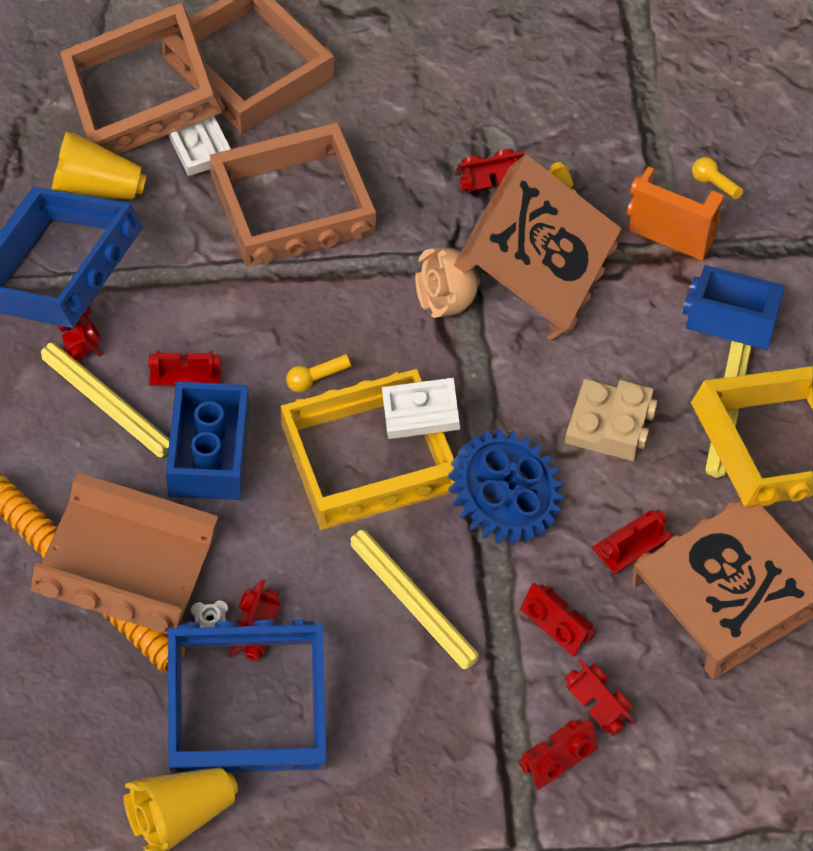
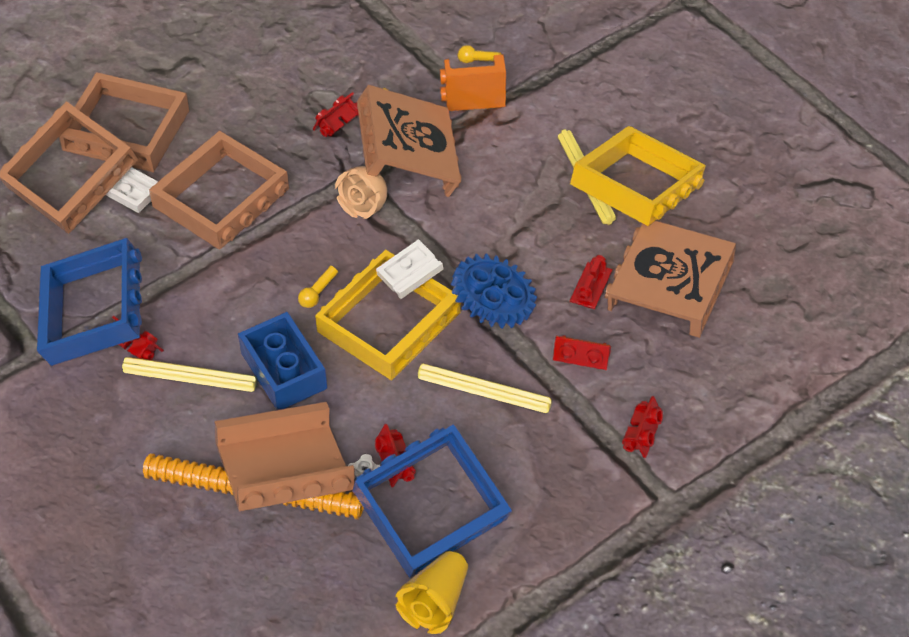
camera: 30 degrees left, 5 degrees down
yellow cone [51,131,147,200] -> none
red hinge [148,351,221,386] -> none
red hinge [564,659,637,736] -> none
tan plate [565,379,658,461] -> none
blue window [682,265,786,350] -> none

